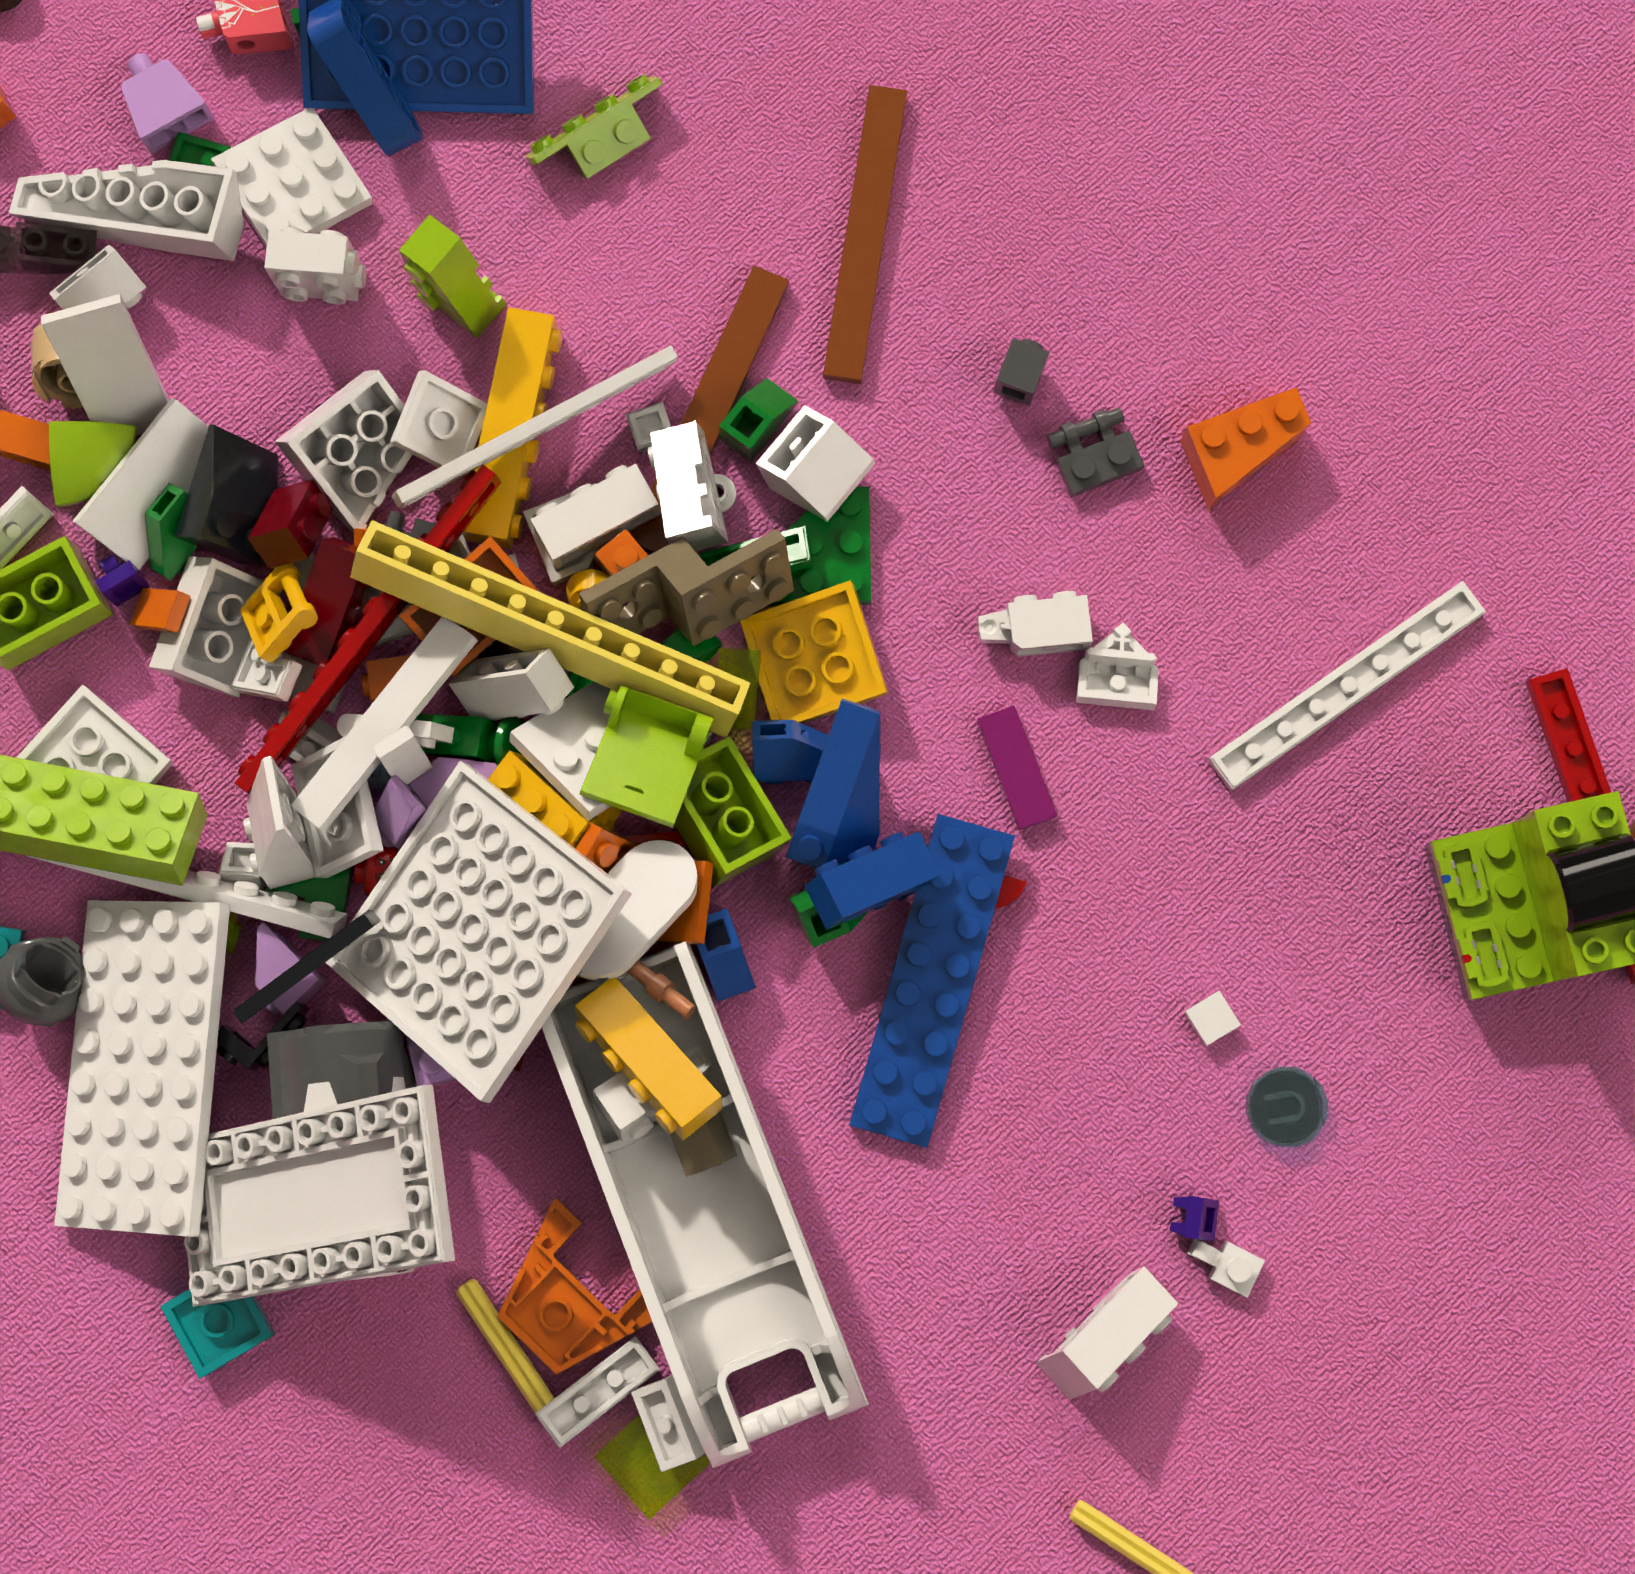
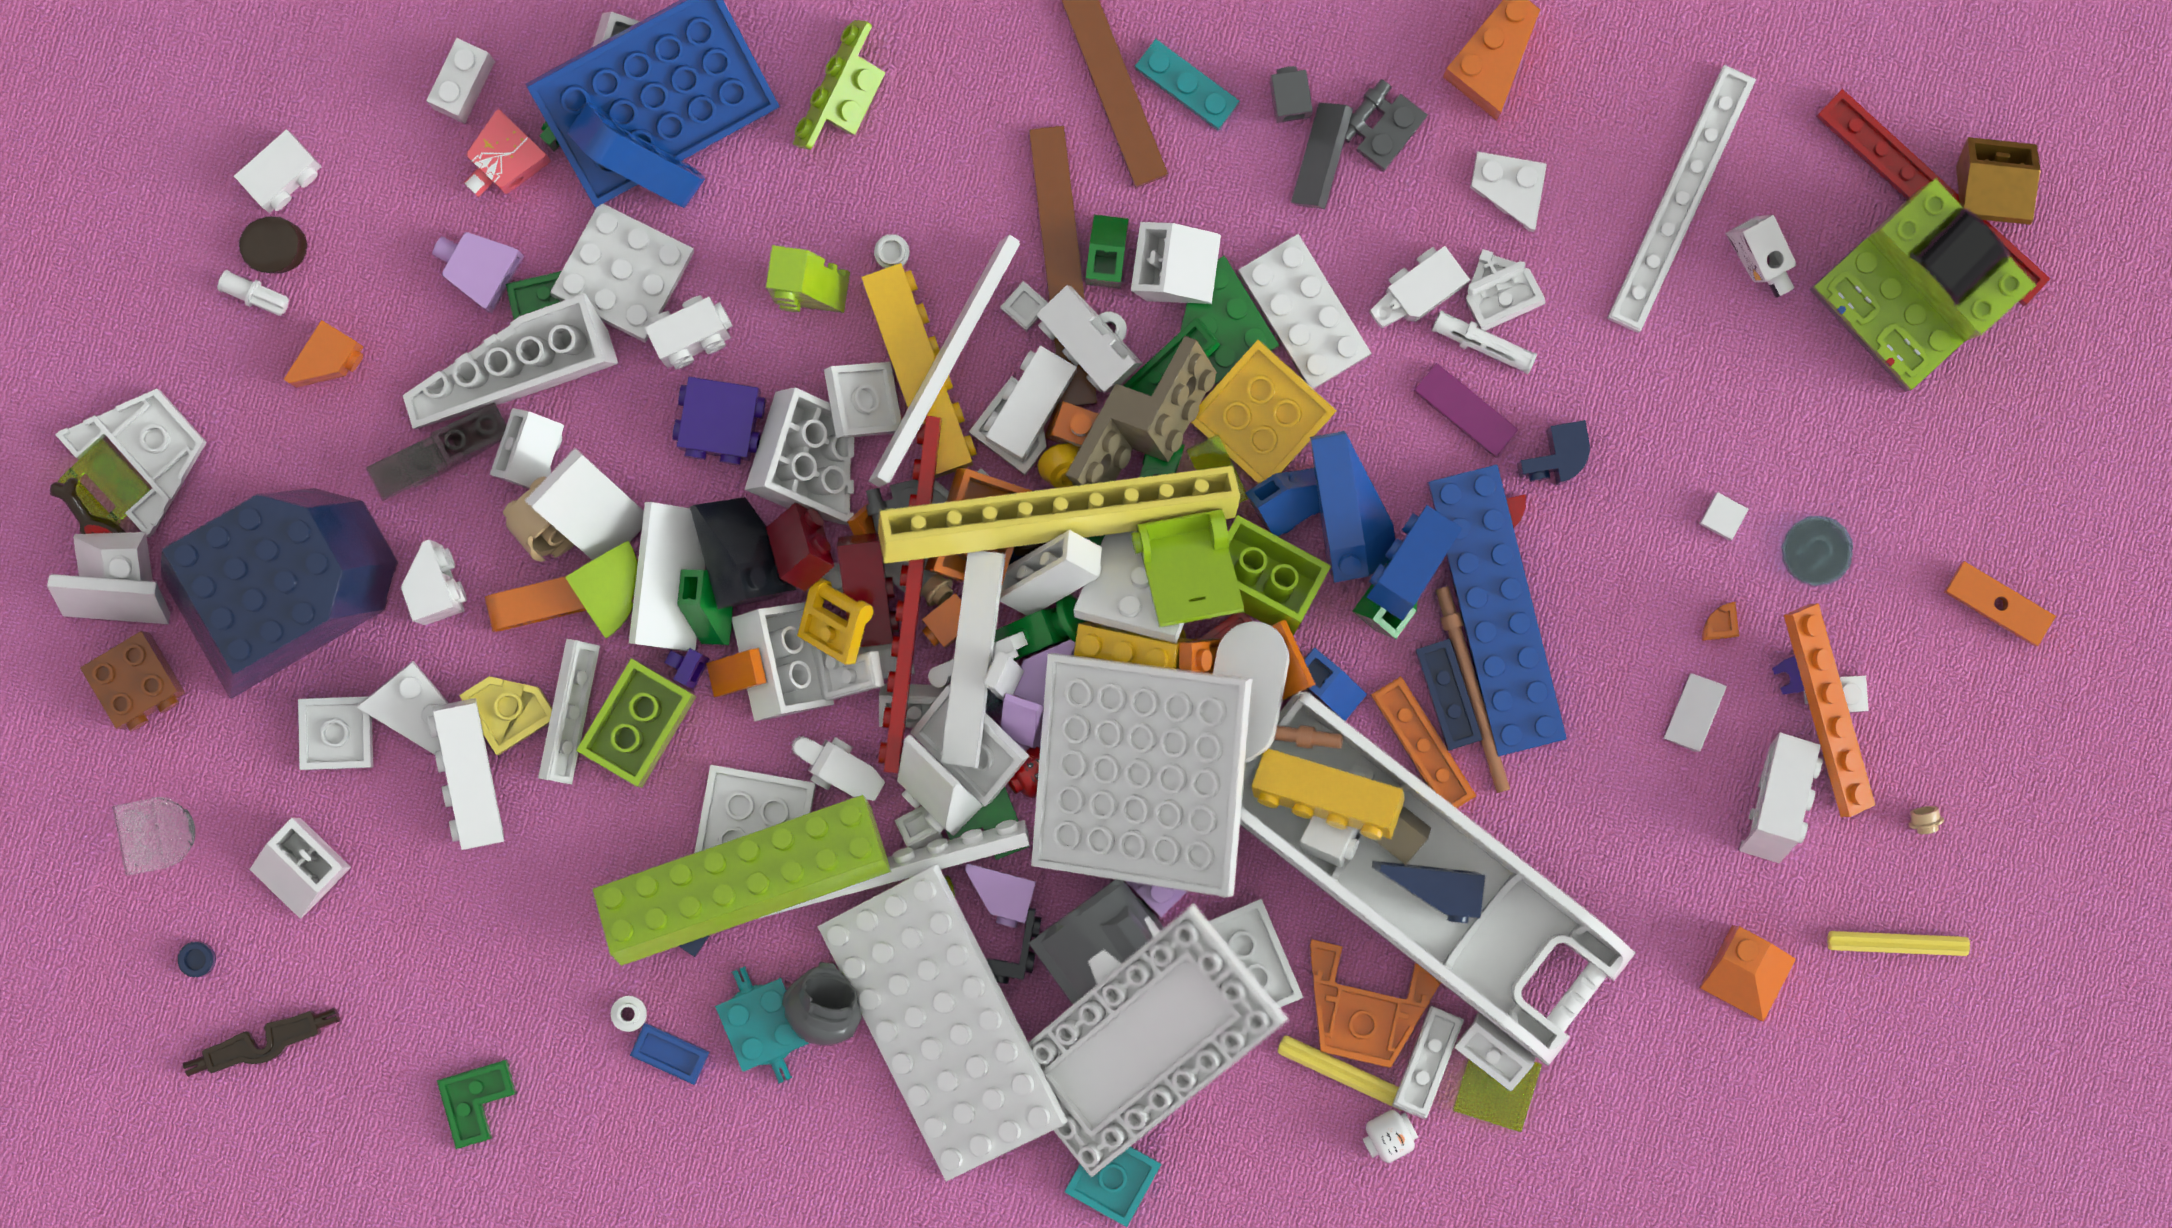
camera: 30 degrees left, 5 degrees up
black tile [233,909,381,1024] -> none
none -> dark purple brick [672,377,766,465]
none -> white hinge [791,736,885,801]
none -> white plate [874,234,910,268]
none -> tan plate [921,574,953,606]
none -> teal plate [1134,39,1240,131]
none -> white plate [1208,899,1303,1008]
none -> white plate [1238,234,1371,389]
none -> dark grey tile [1291,102,1353,209]
none -> white head [1362,1110,1418,1163]
none -> orange tile [1370,676,1476,809]
none -> dark blue slope [1372,861,1486,923]
none -> dark blue plate [1415,639,1483,751]
none -> white pin [1431,310,1537,375]
none -> nougat bar [1435,586,1510,793]
none -> white wing [1470,152,1547,232]
none -> dark blue brick [1517,420,1590,485]
none -> white slope [1663,673,1727,752]
none -> orange slope [1699,925,1796,1022]
none -> orange tile [1702,602,1739,641]
none -> white torso [1726,215,1796,298]
none -> orange plate [1783,603,1875,817]
none -> tan plate [1909,806,1944,834]
none -> orange tile [1944,561,2056,647]

